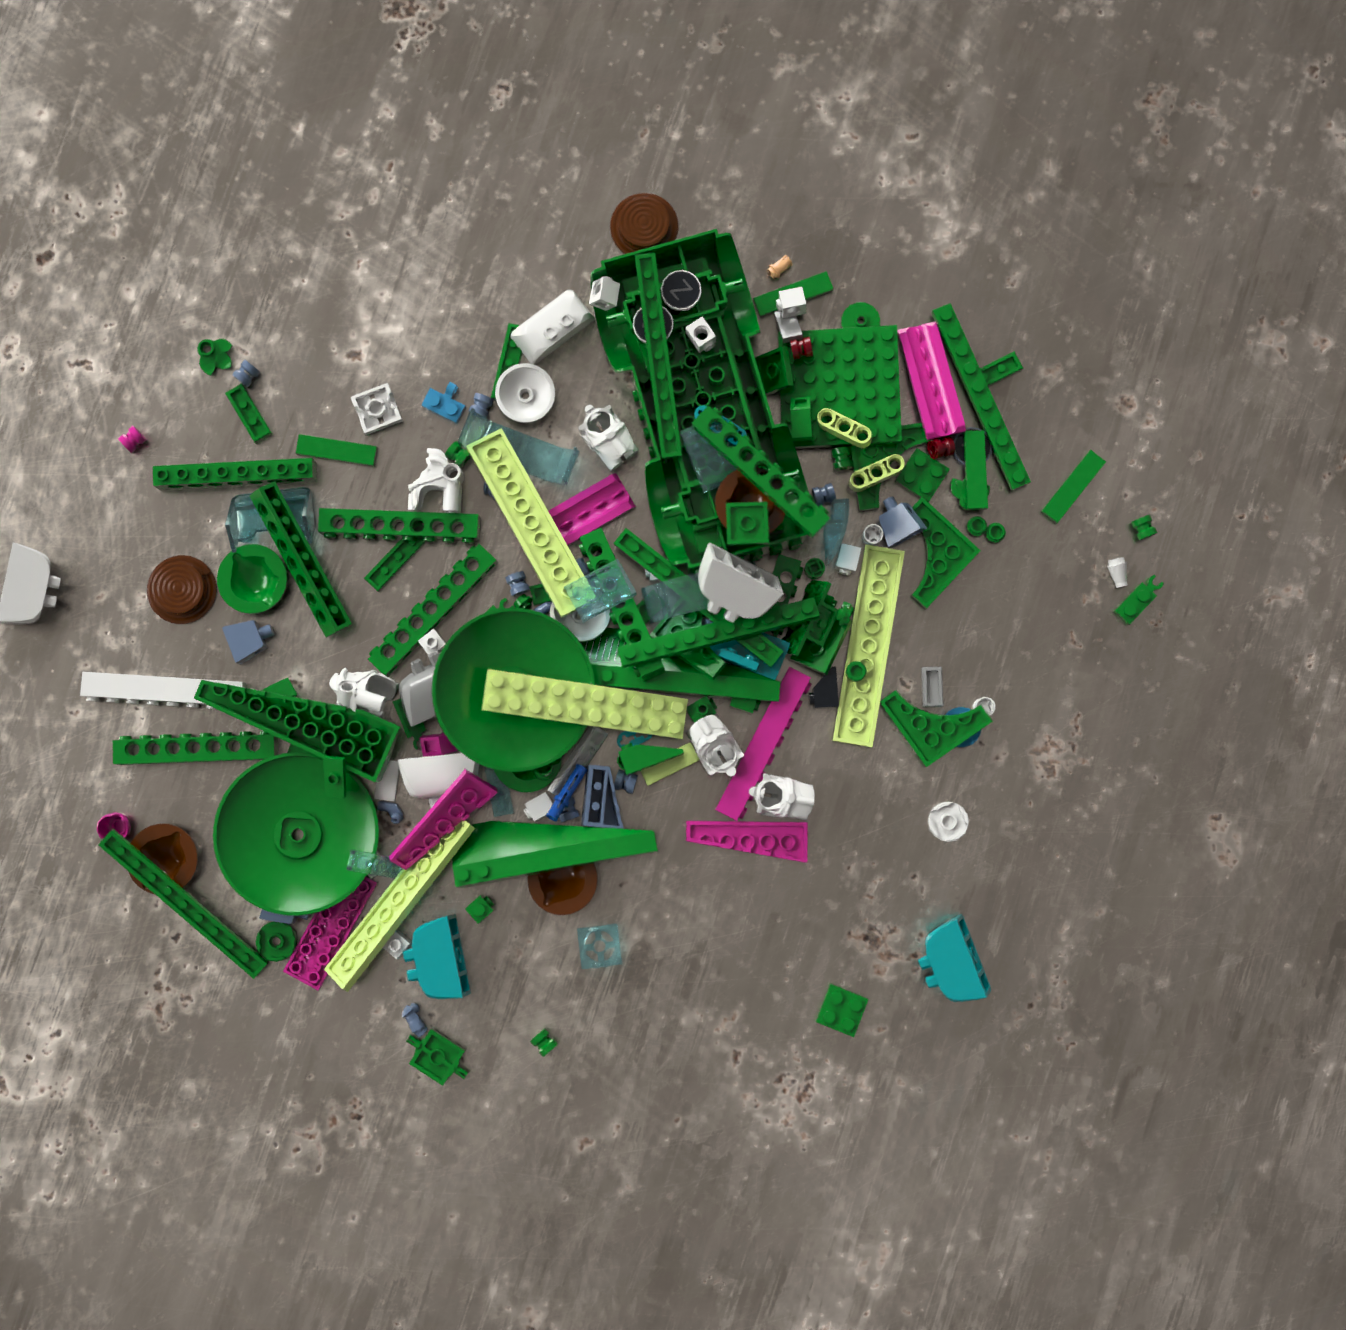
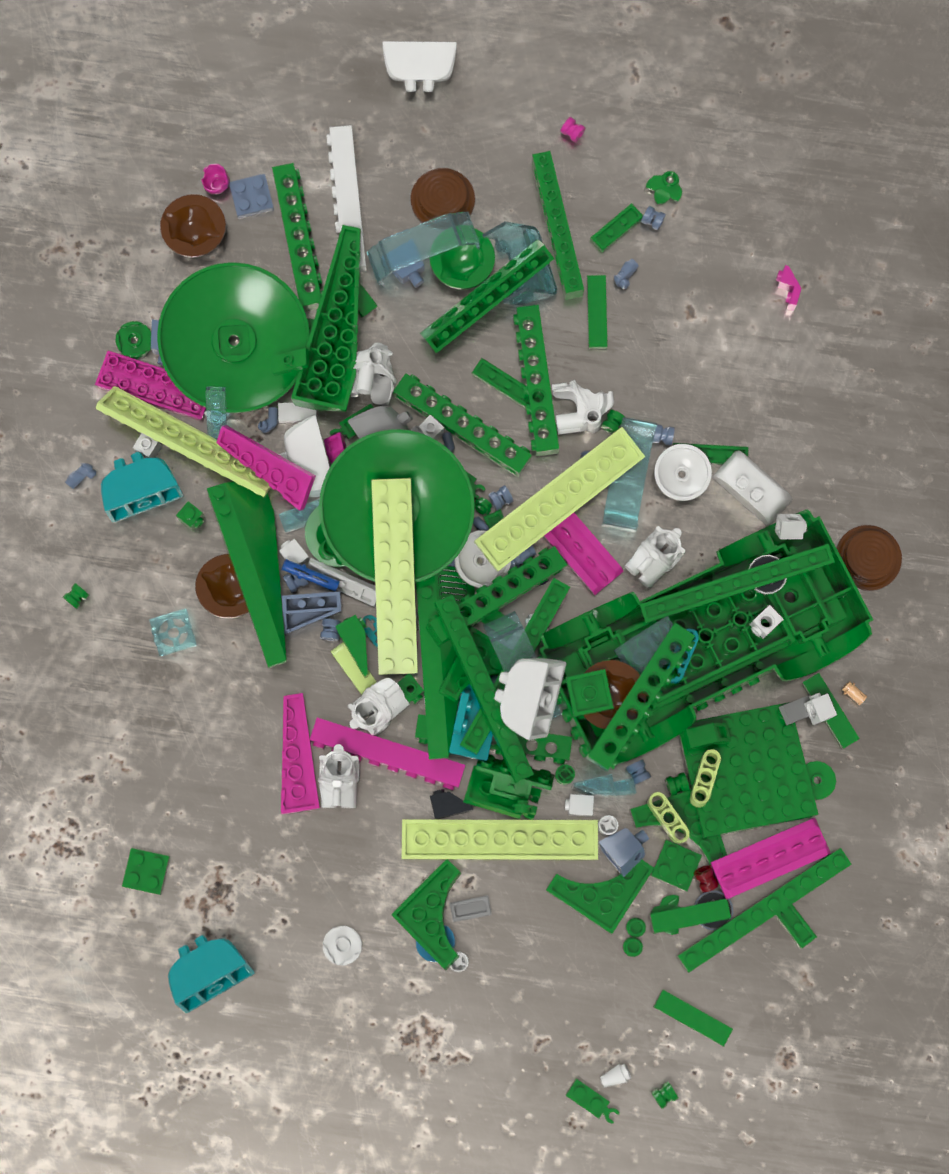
camera: 75 degrees right, 5 degrees down
green plate [98,829,268,979] -> none
white brick [351,383,403,435] -> none
green plate [406,1028,469,1086] -> none
dark azure plate [421,382,466,424] -> none
clear light blue plate [564,559,637,623] -> none
black tile [661,270,701,311] -> none
green plate [755,346,794,396] -> none
dark red wheel [790,336,813,360] -> none
green tile [846,661,866,682] -> none
none -> sand blue plate [229,173,274,219]
none -> clear light blue windscreen [367,212,481,287]
none -> sand blue arm [442,432,455,453]
none -> sand blue arm [614,258,639,289]
none -> dark pink slope [776,265,802,311]

